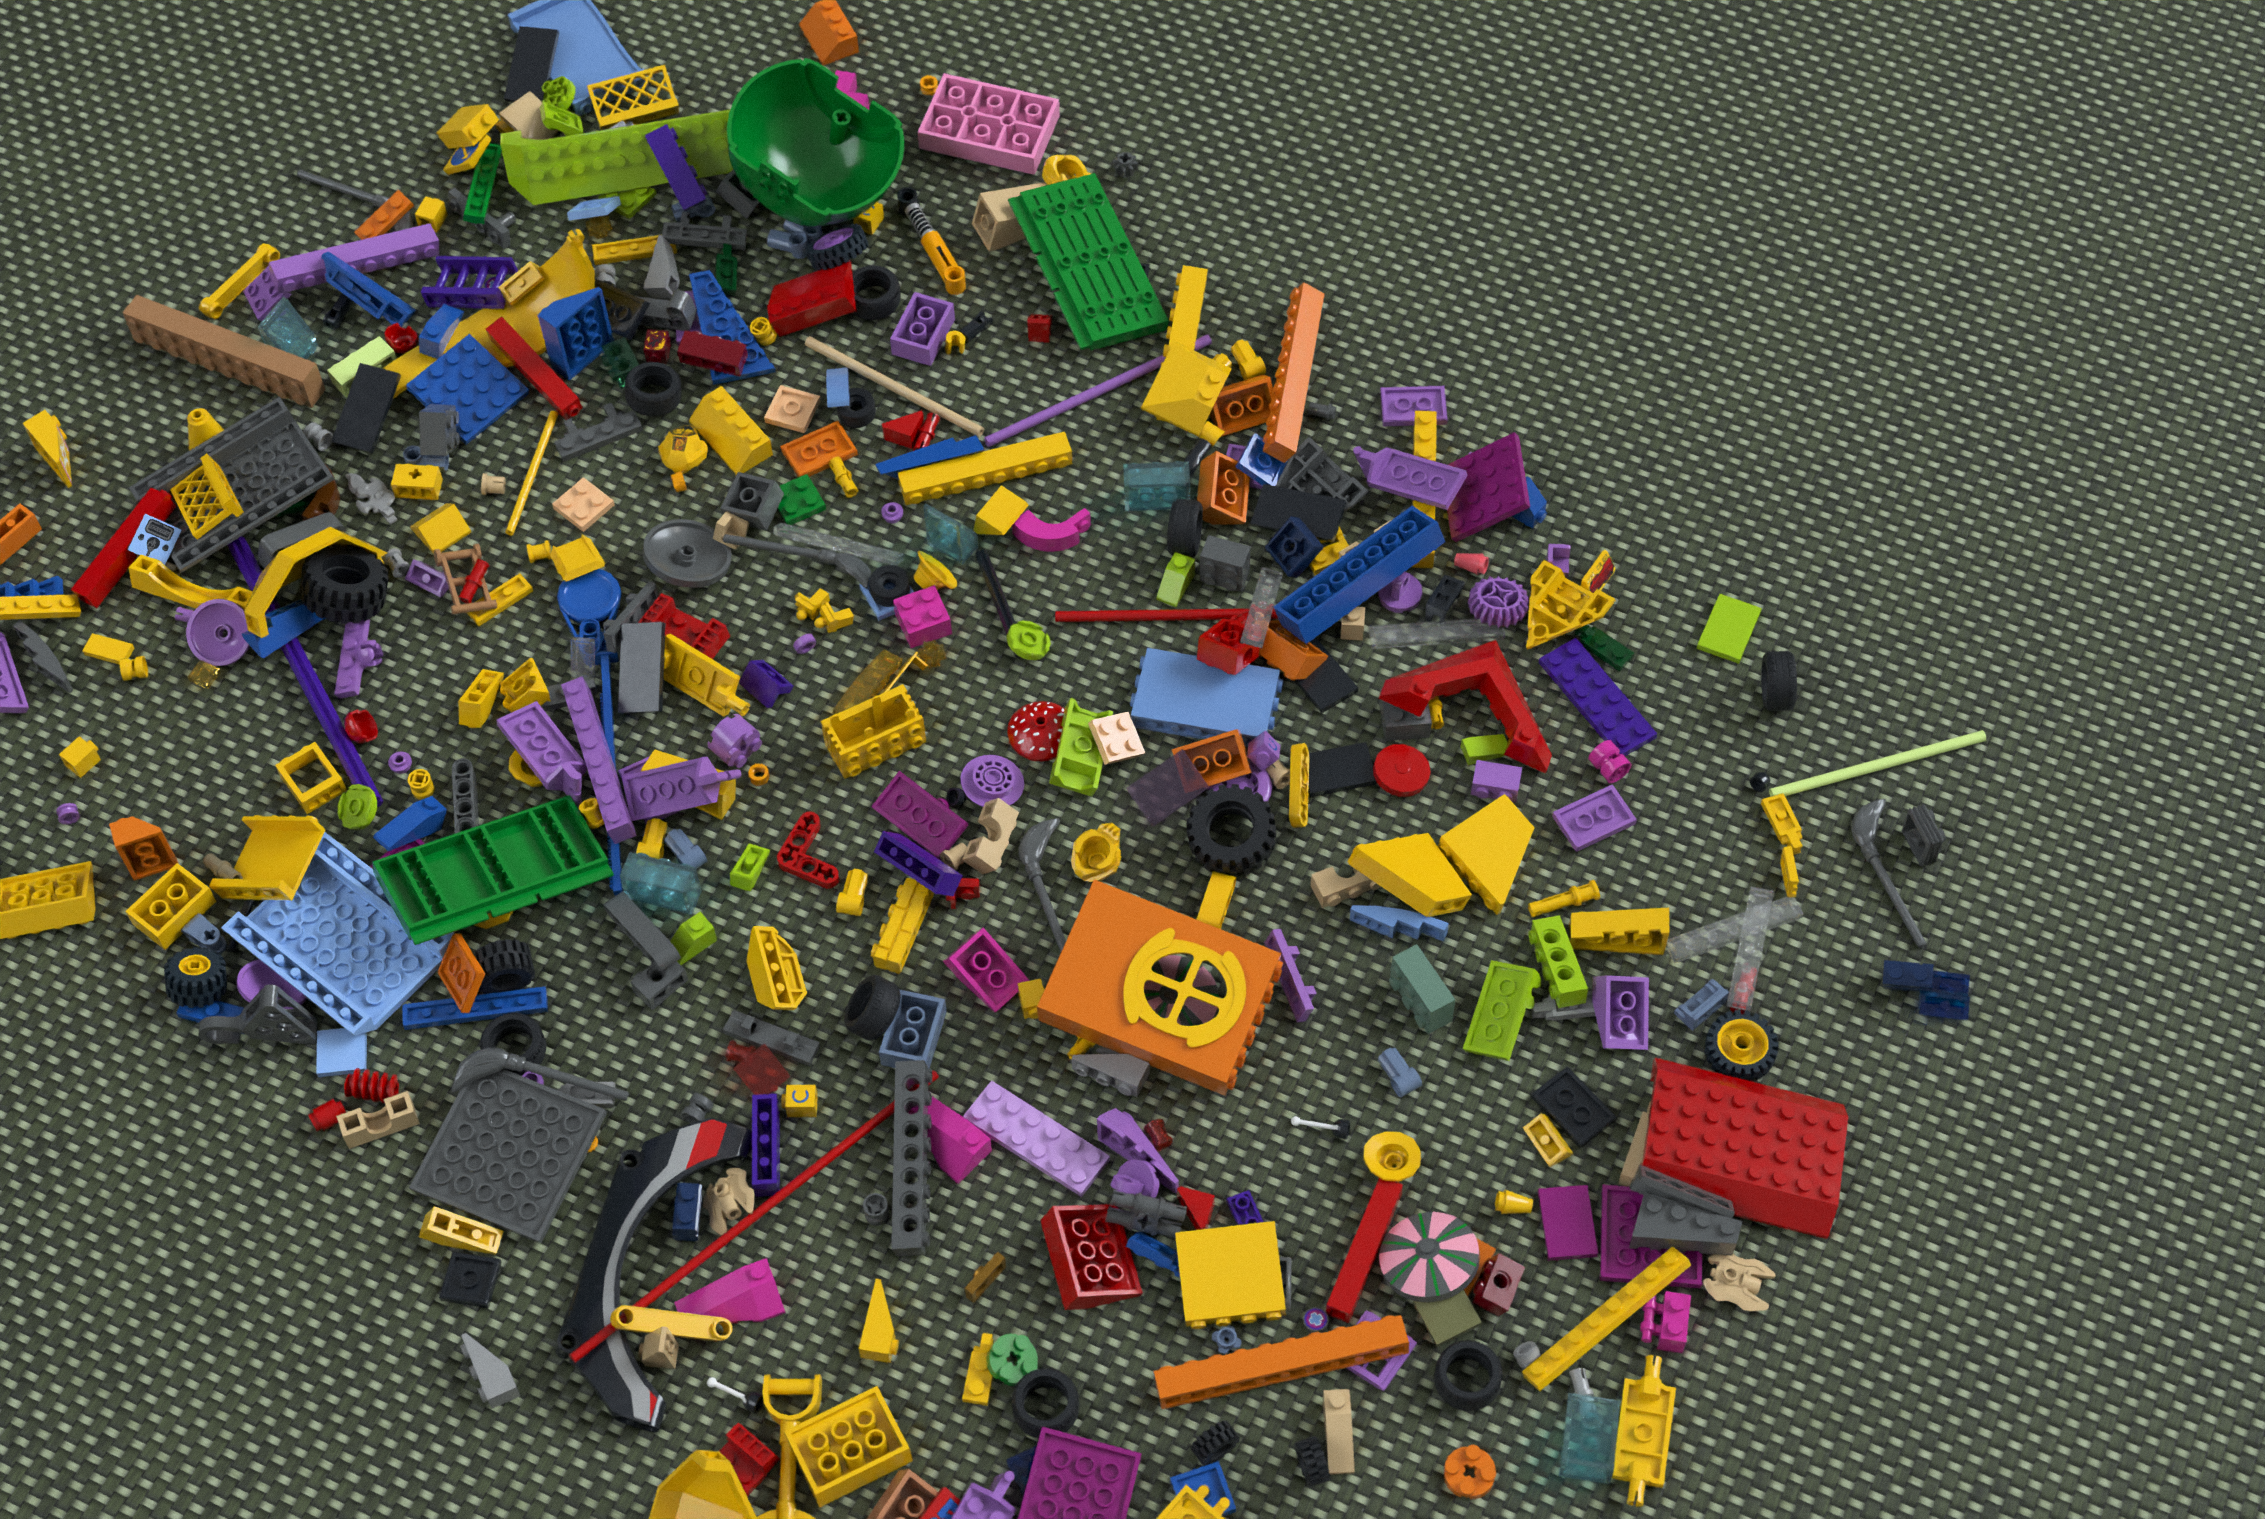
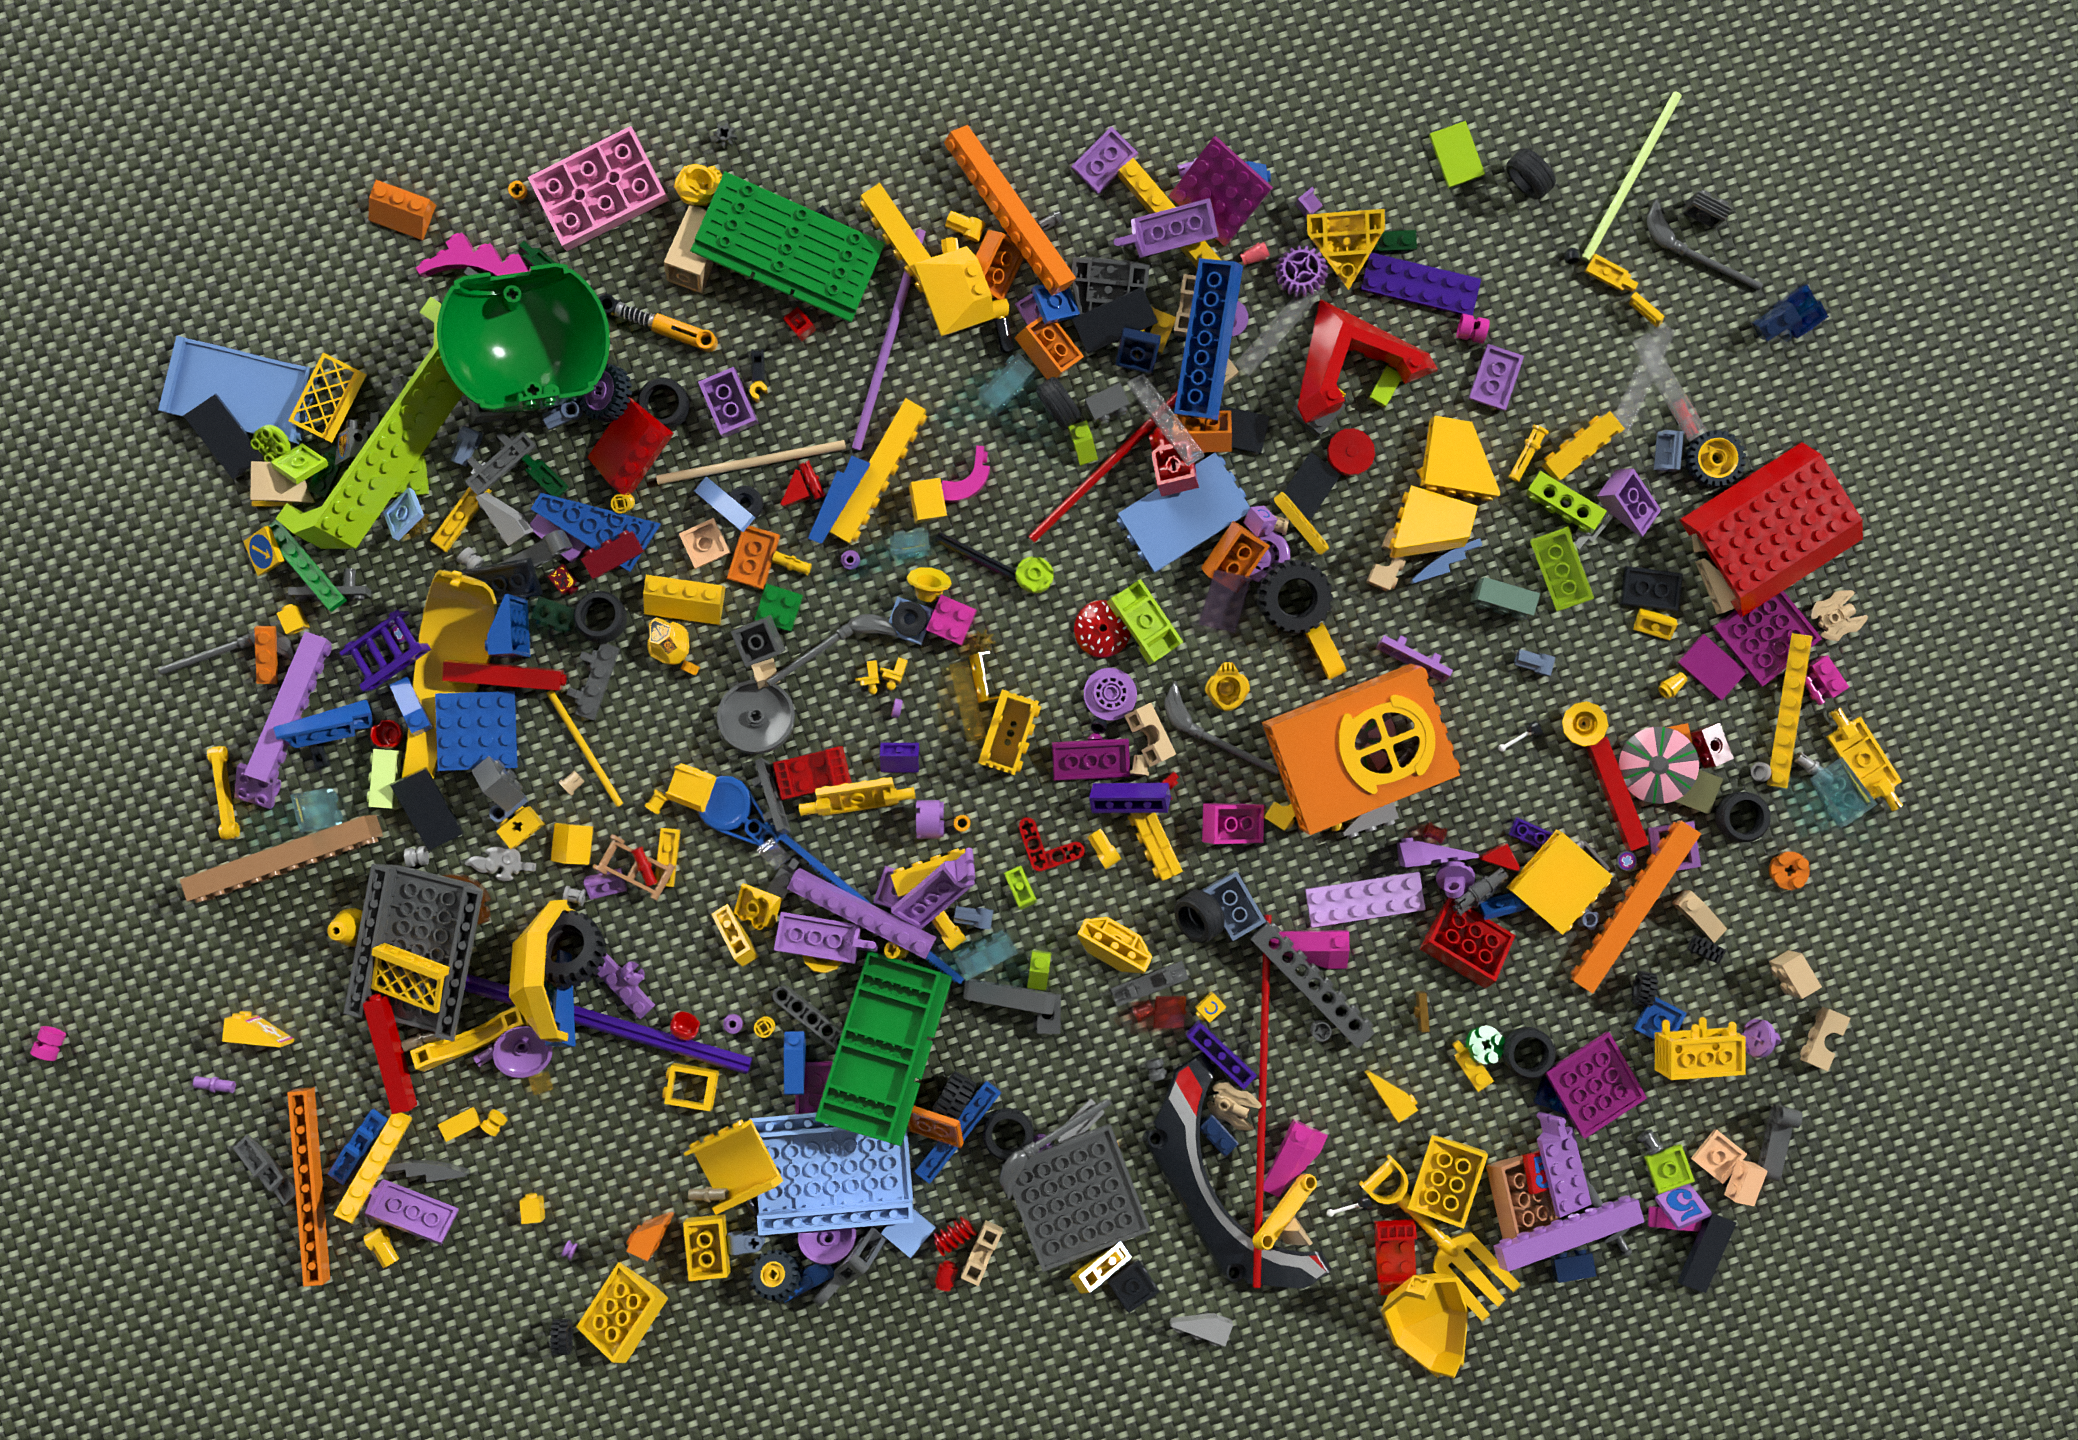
camera: 50 degrees left, 30 degrees up
sticker [128,514,181,565] -> none
dark grey beam [258,512,346,569] -> none
lime tile [338,784,377,831] -> none
yellow brick [436,104,499,149] -> none
yellow panel [498,261,545,305] -> none
light nougat plate [552,477,615,532] -> none
tile [618,622,665,714] -> none
dark purple brick [645,124,708,212] -> none
clear tile [773,523,905,566] -> none
light nougat plate [1088,712,1145,765] -> none
black hinge [1425,575,1465,624] -> none
medium lavender brick [1471,760,1522,802] -> none
slope [1581,550,1615,593] -> none
dark grey wedge [1629,1193,1742,1255] -> none
dark grey fence [1630,1165,1735,1218] -> none

